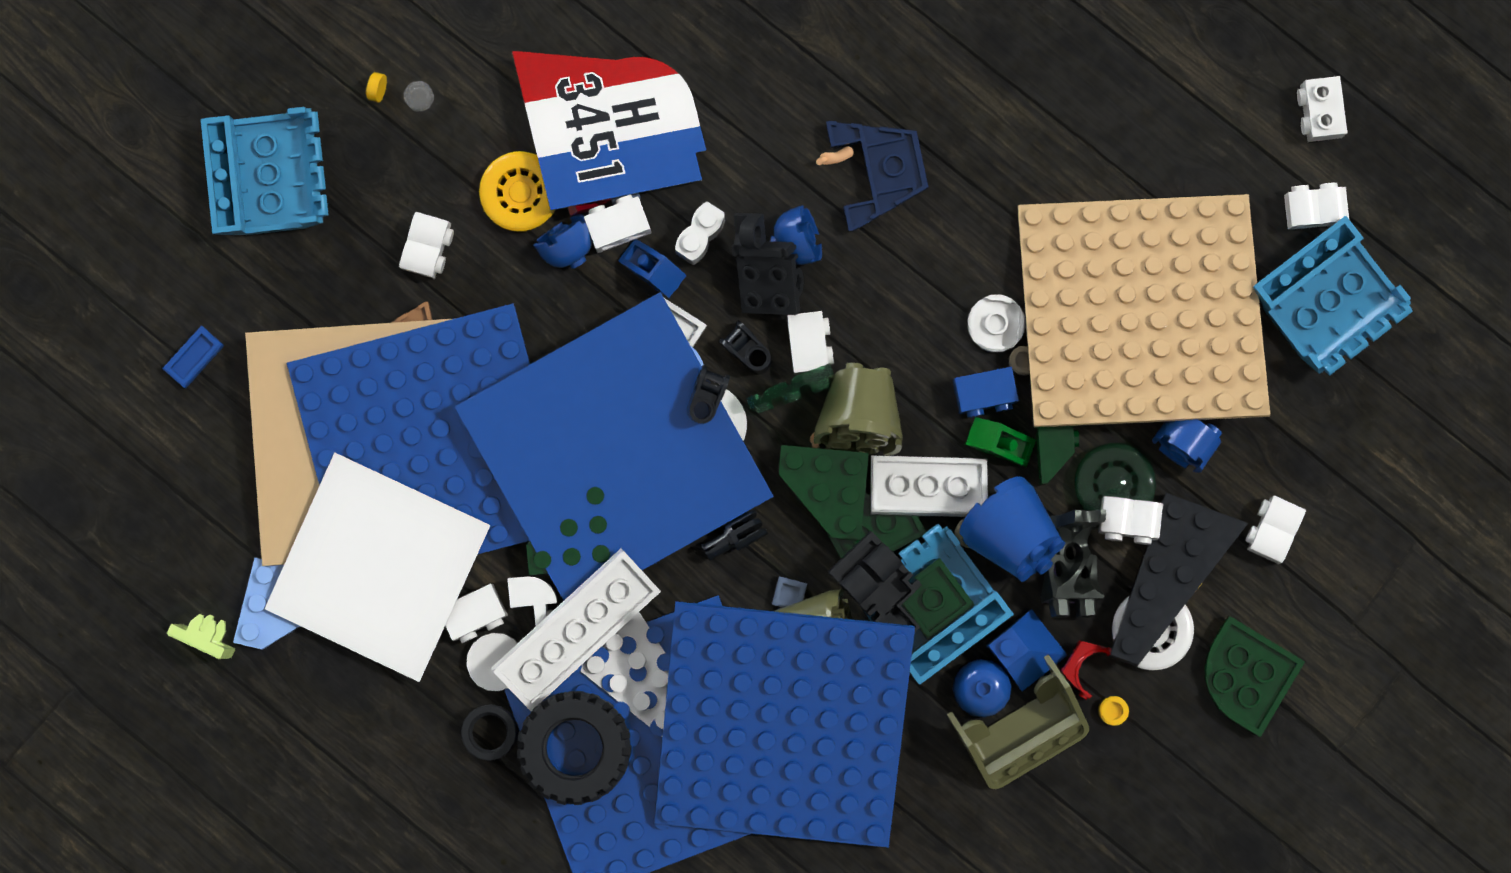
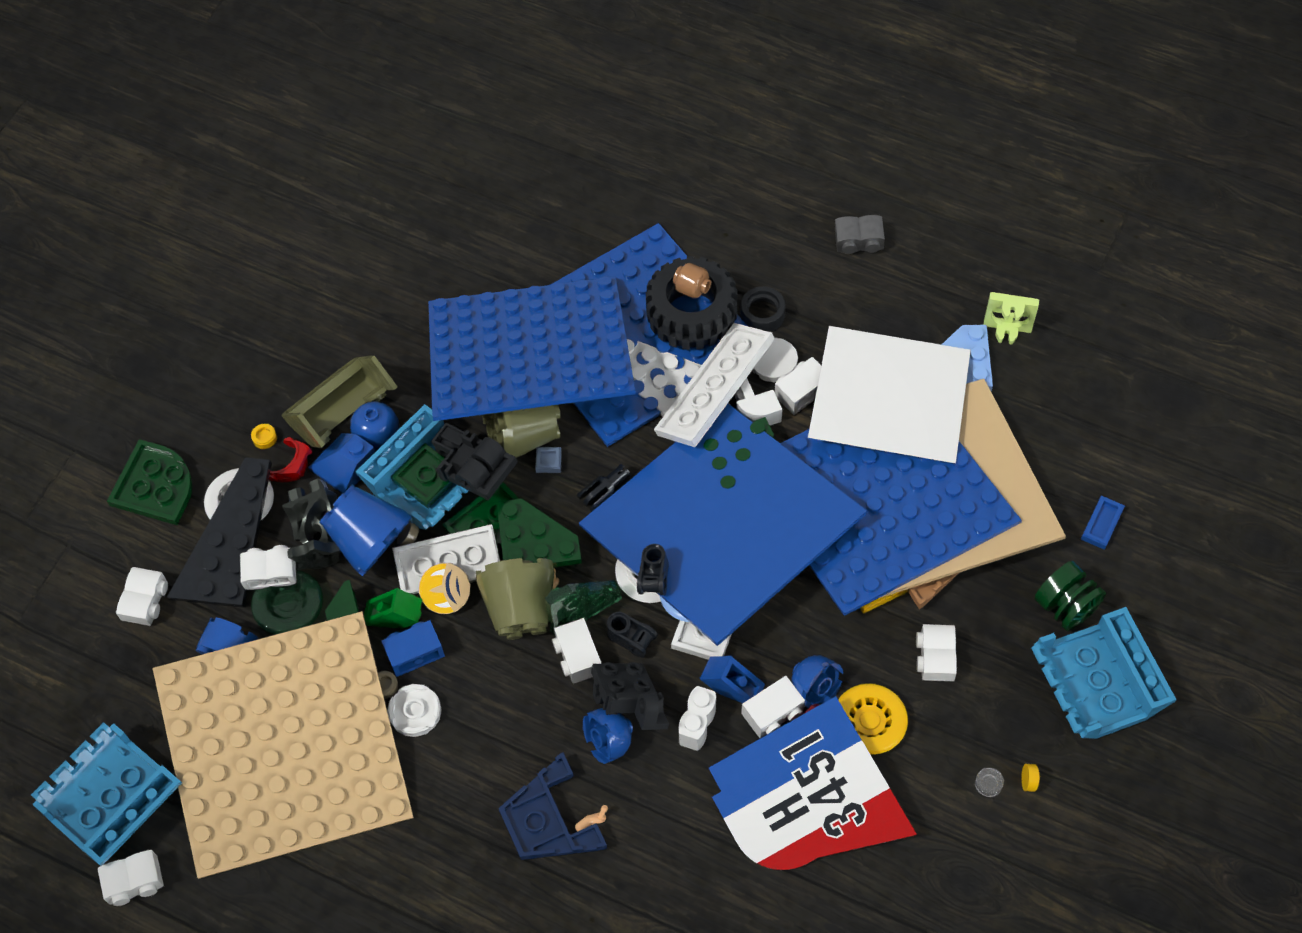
camera: 165 degrees right, 25 degrees down
none -> tile [419,562,471,614]
none -> medium nougat head [673,263,711,299]
none -> flat silver brick [835,215,885,254]
none -> dark green wheel [1034,561,1106,631]

